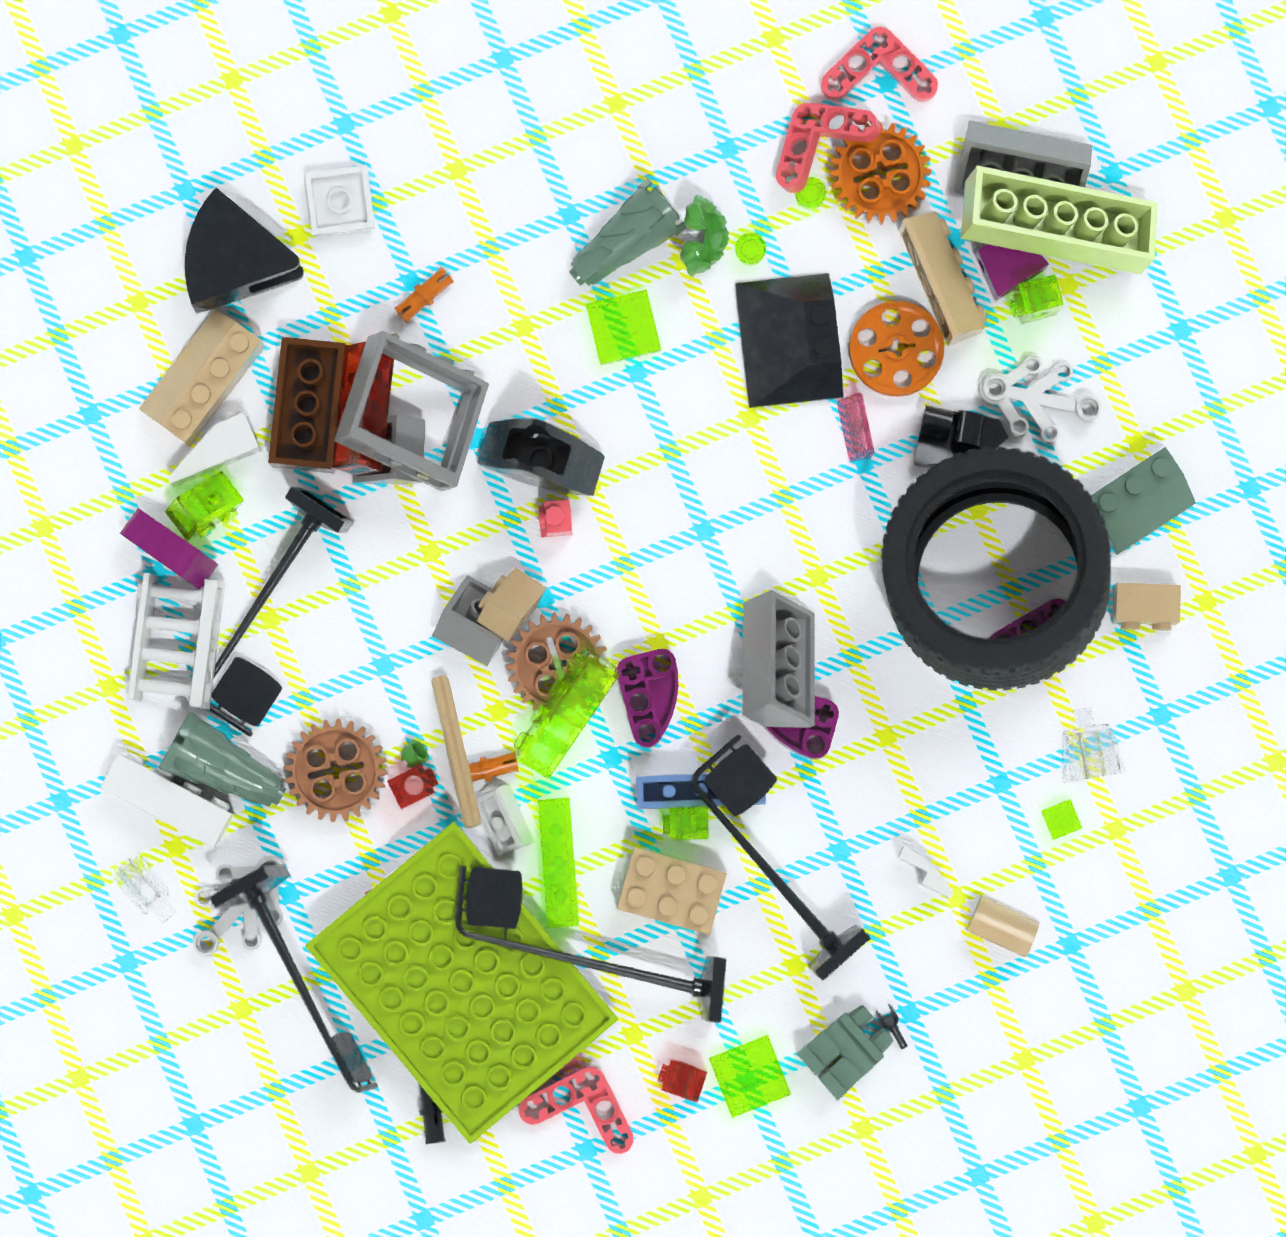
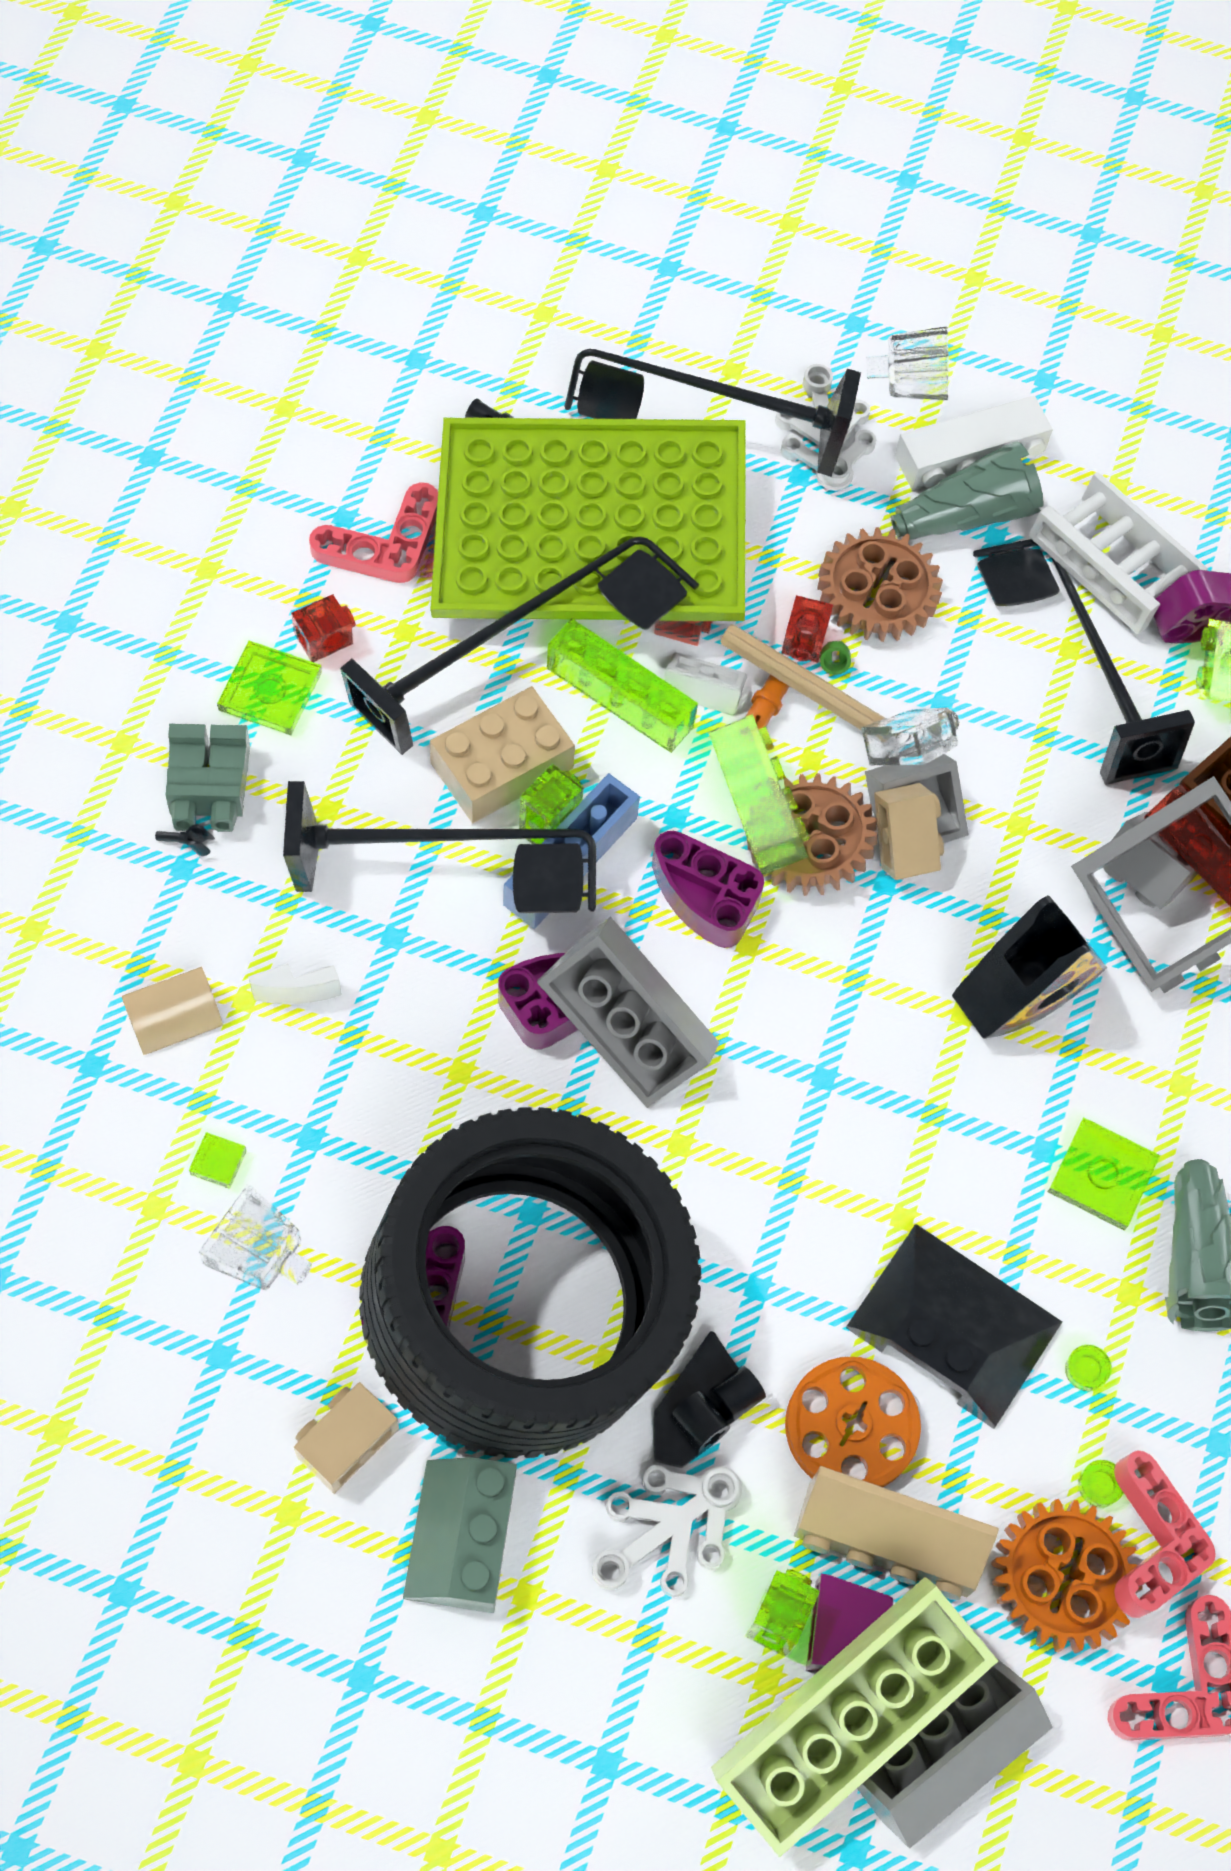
camera: 125 degrees right, 20 degrees down
coral brick [539,499,573,538] -> none
bright green piece [680,194,730,277] -> none
clear pink slope [837,392,875,462] -> none
none -> clear torso [861,707,960,766]

